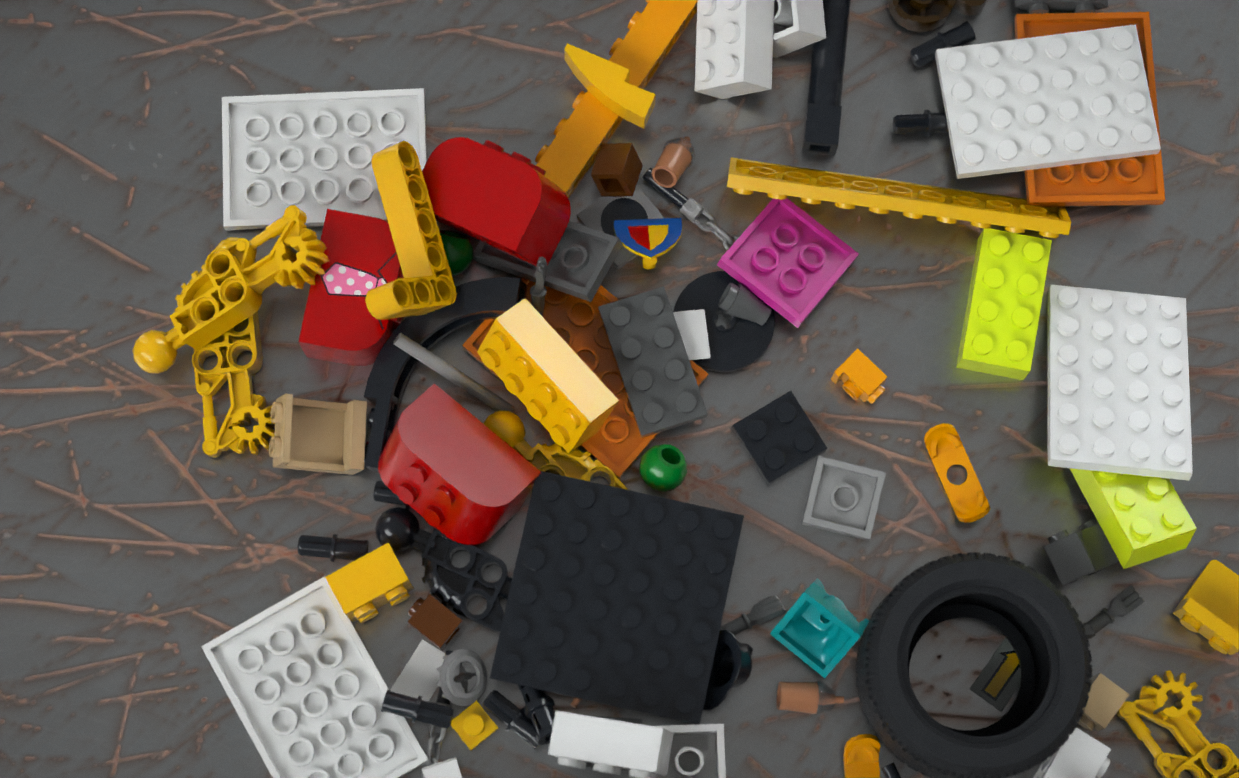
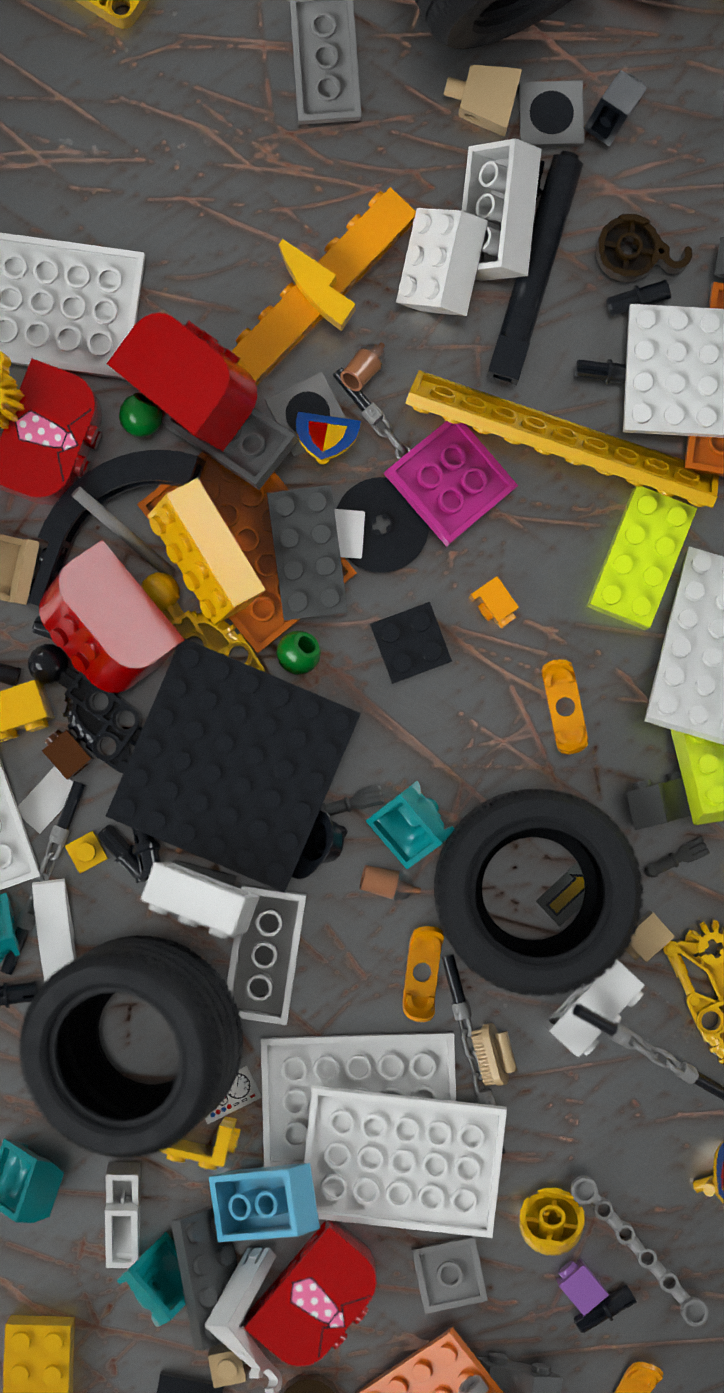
camera: 10 degrees right, 10 degrees up
yellow beam [365,141,457,320] -> none
black axle [381,689,454,729] -> none
light grey gear [436,649,487,706] -> none
dark grey piece [530,257,547,316] -> none
reddish brown brick [591,143,643,197] -> none
dark grey cone [718,282,772,326] -> none
light grey tile [802,456,886,541] -> none

